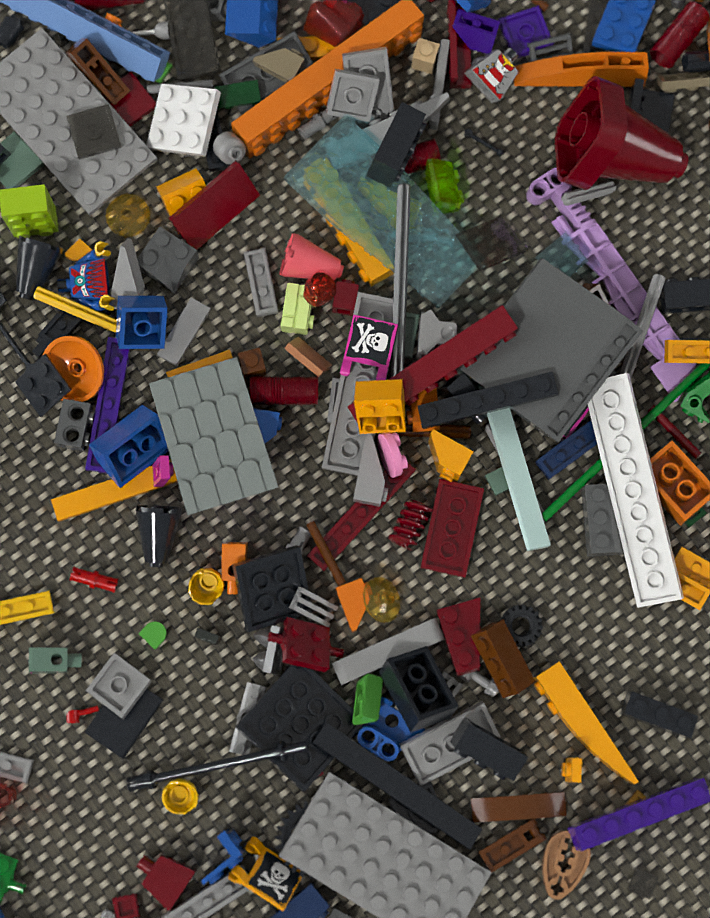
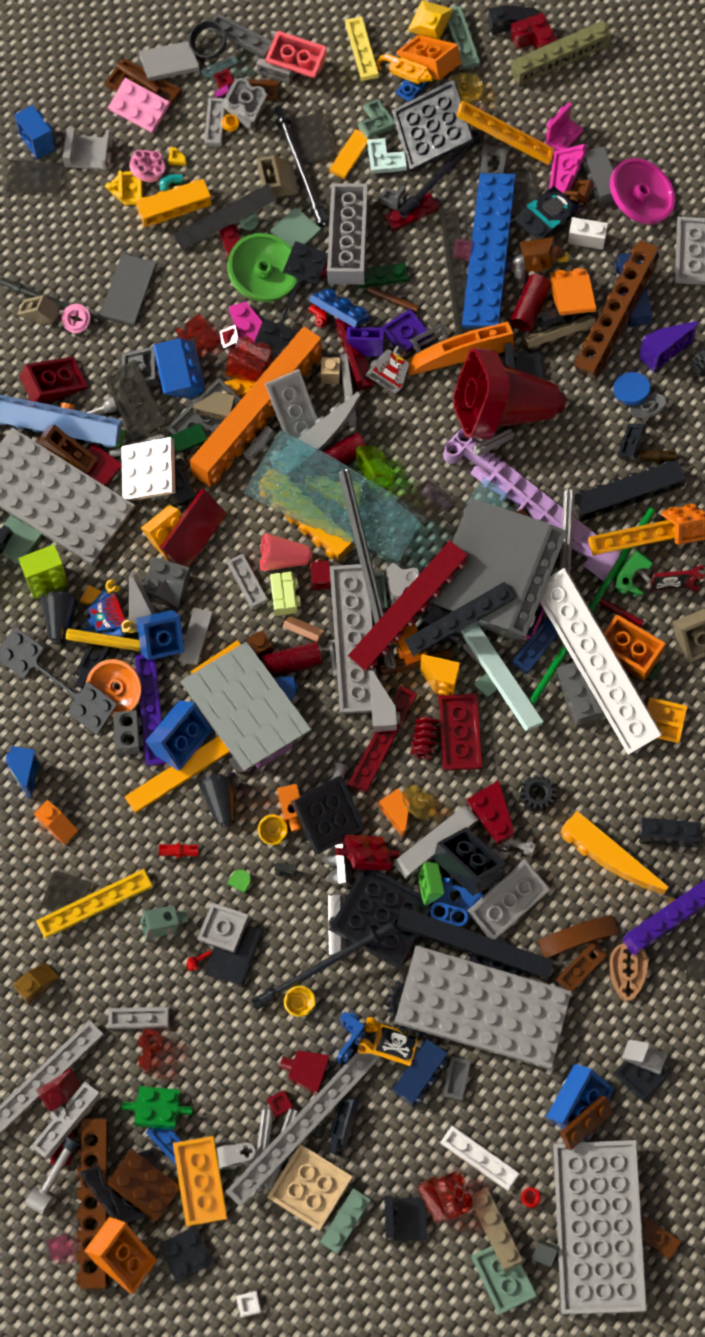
camera: 10 degrees left, 10 degrees down
clear smoke tile [66,104,122,160] -> none
clear yellow dish [106,194,150,237] -> none
dark pink plate [152,456,173,487] -> none
light grey head [213,131,246,165] -> none
light grey tile [289,587,338,627] -> none
clear red piece [303,272,336,307] -> none
reddish brown bar [306,521,346,586] -> none
light grey plate [326,69,380,122] -> none
flag [340,314,398,380] -> none
light orange slope [354,379,406,434] -> none
black brick [366,102,426,188] -> none
bright pink tile [377,433,408,478] -> none
black brick [450,717,529,781] -> none
black hinge [464,129,504,157] -> none
reddish brown brick [471,619,535,698] -> none
light orange plate [561,758,582,783] -> none

